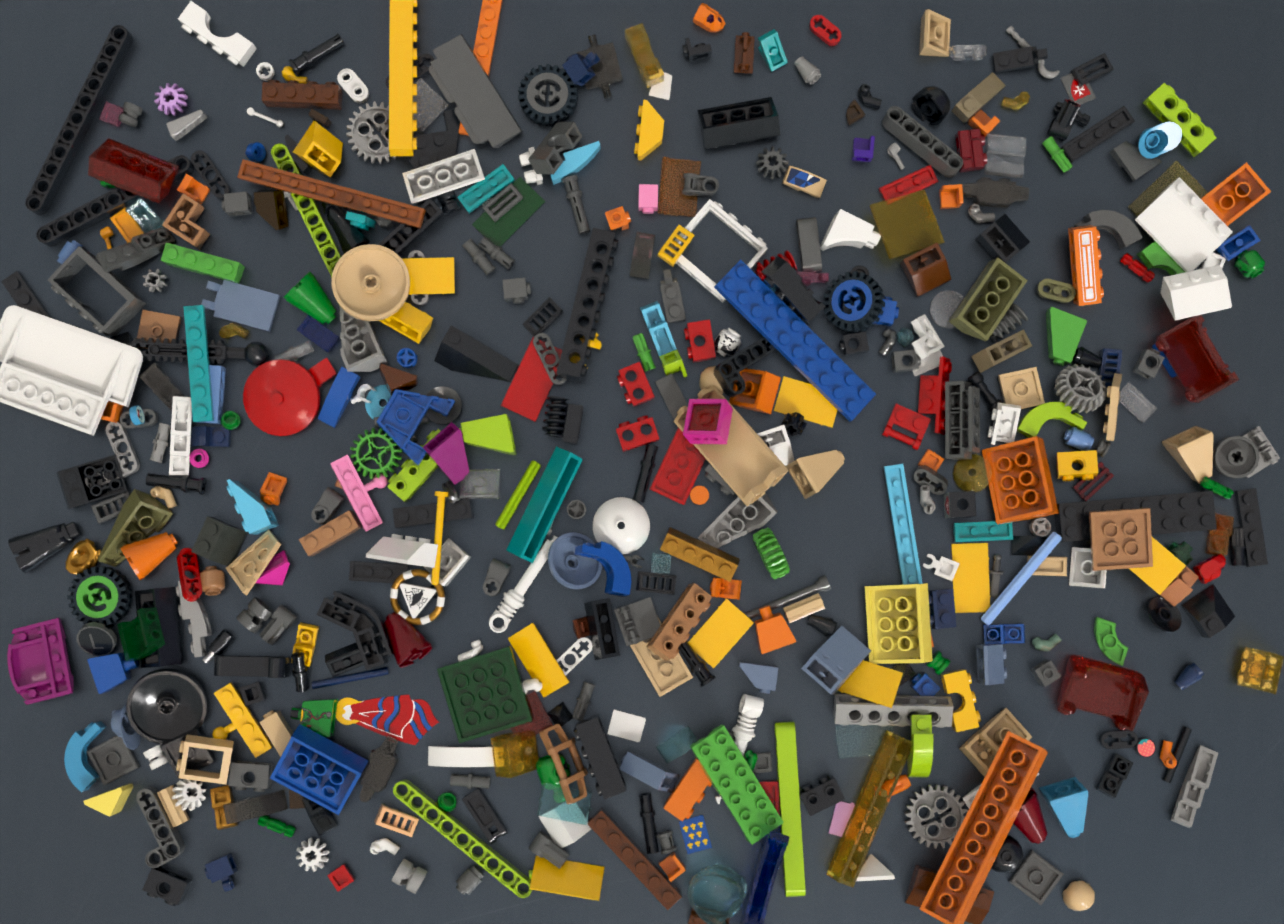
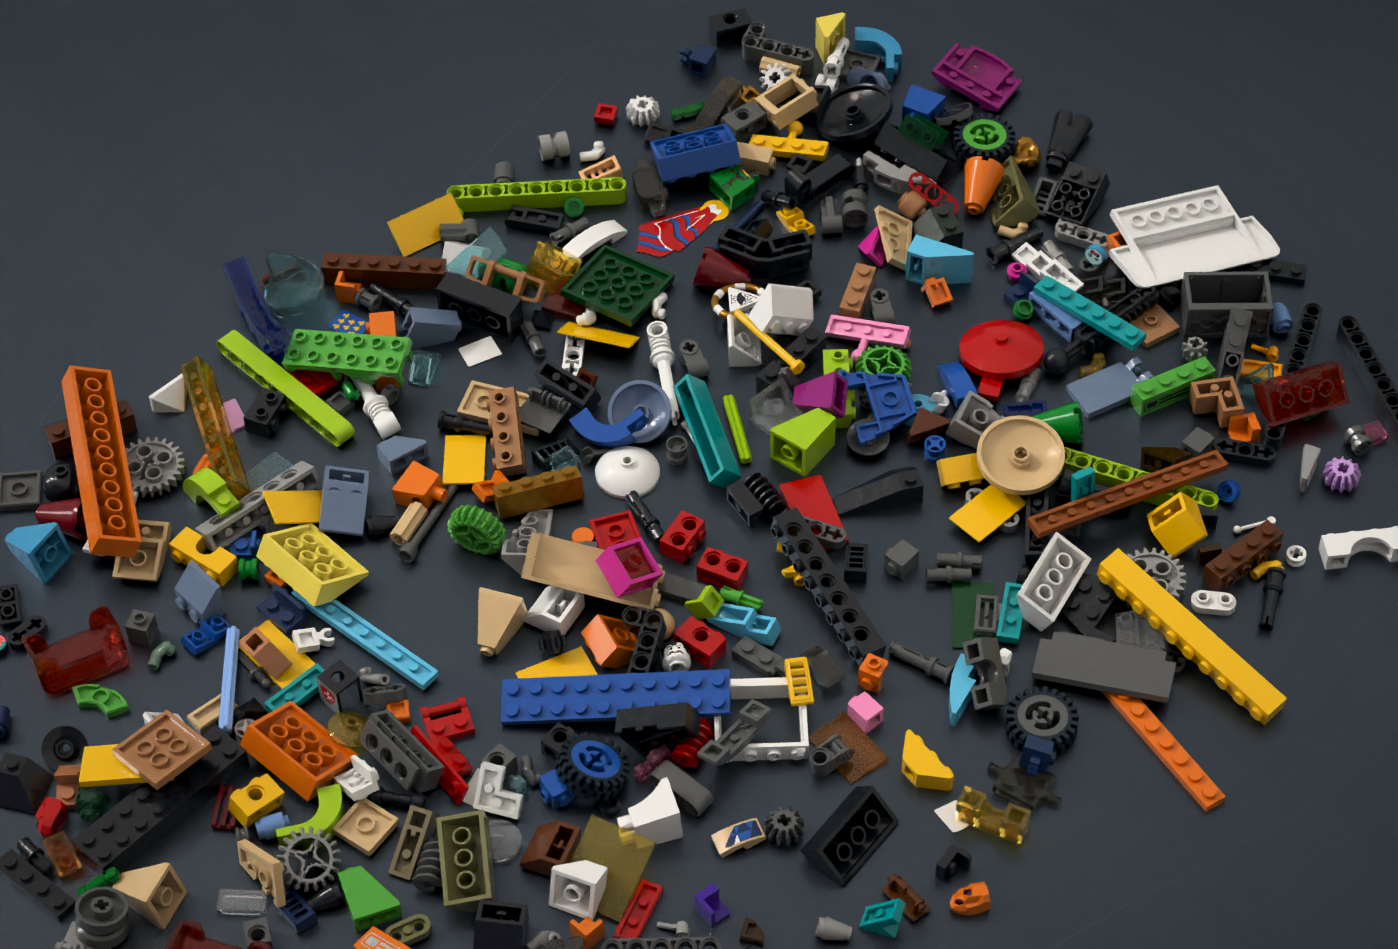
camera: 140 degrees right, 35 degrees down
none -> nougat slope [239,627,292,680]
none -> white slope [549,860,608,921]
none -> dark grey slope [697,699,771,766]
none -> white pin [823,37,850,79]

